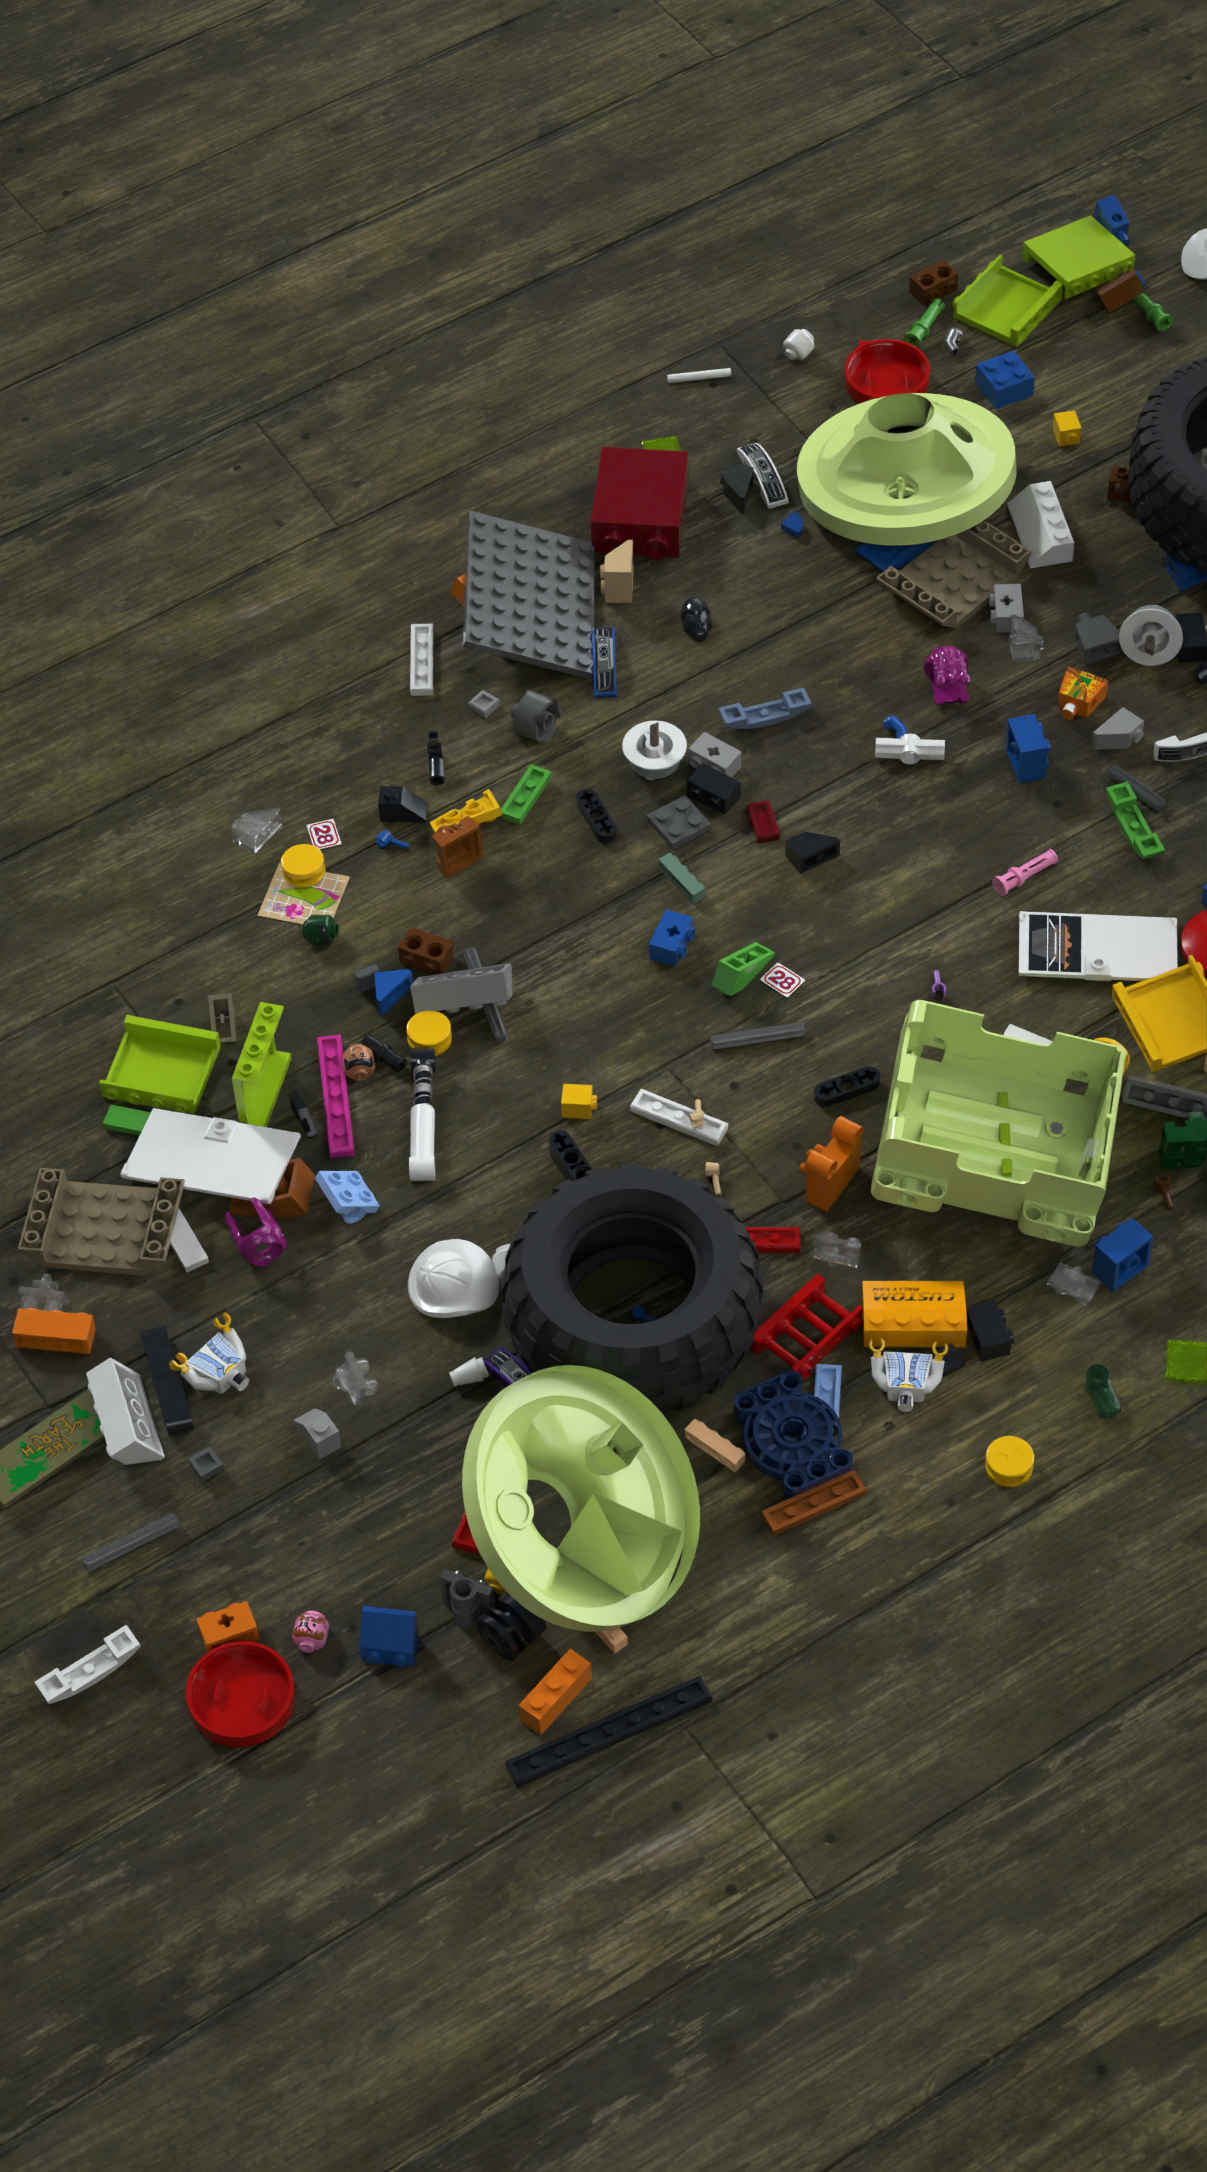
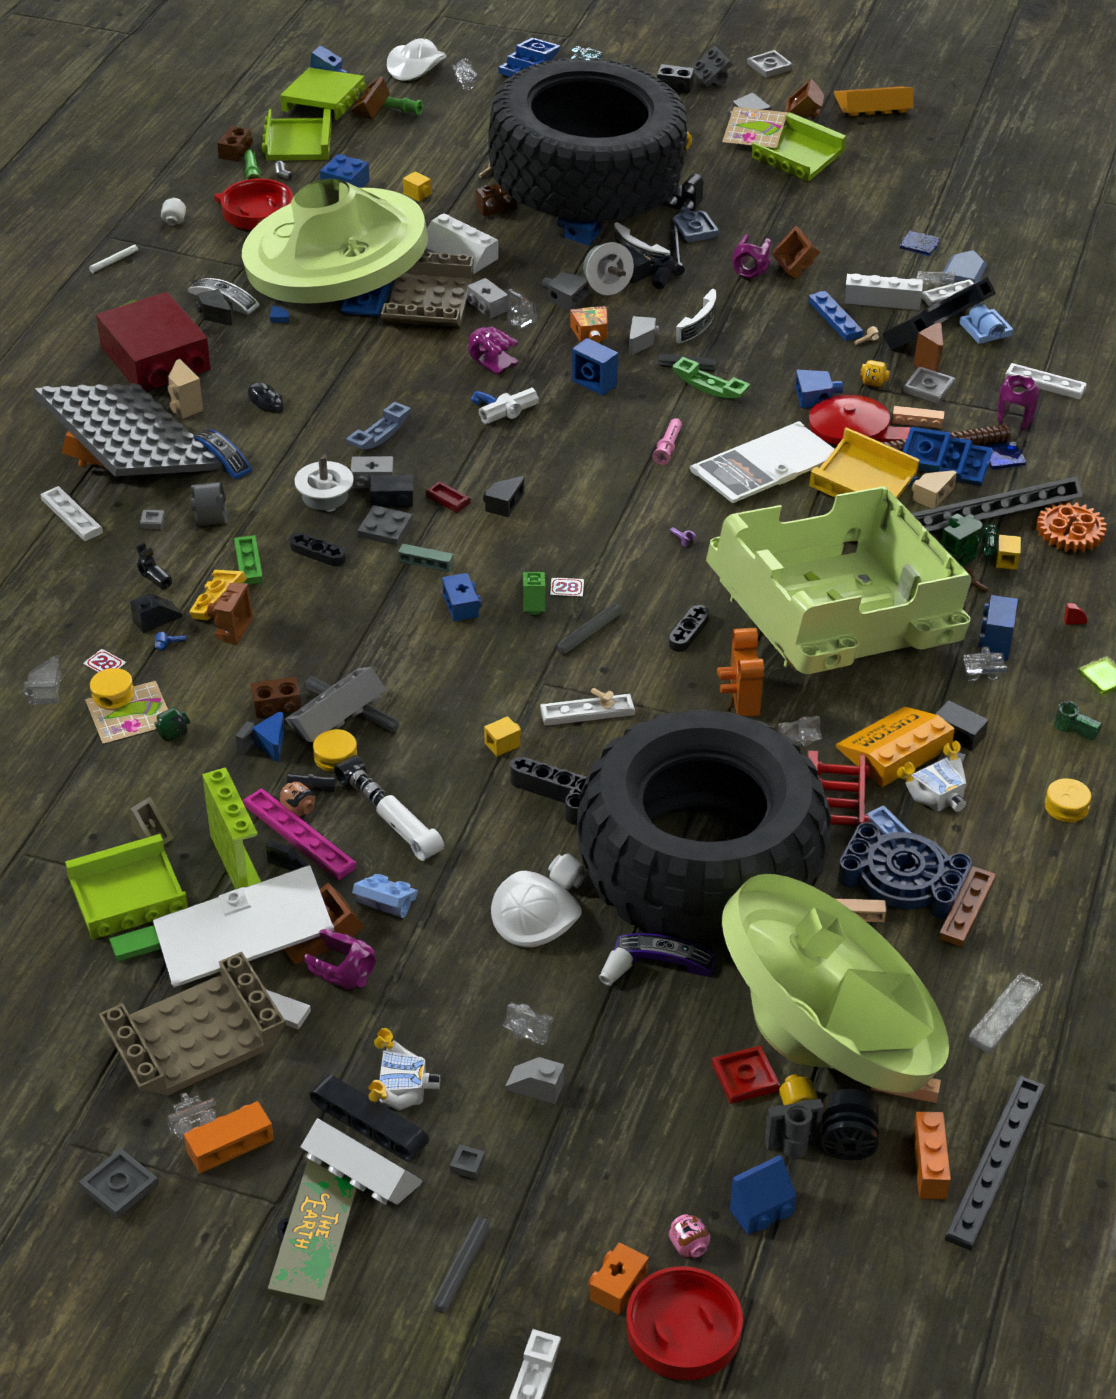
camera: 40 degrees left, 10 degrees down
none -> clear tile [967,972,1043,1053]

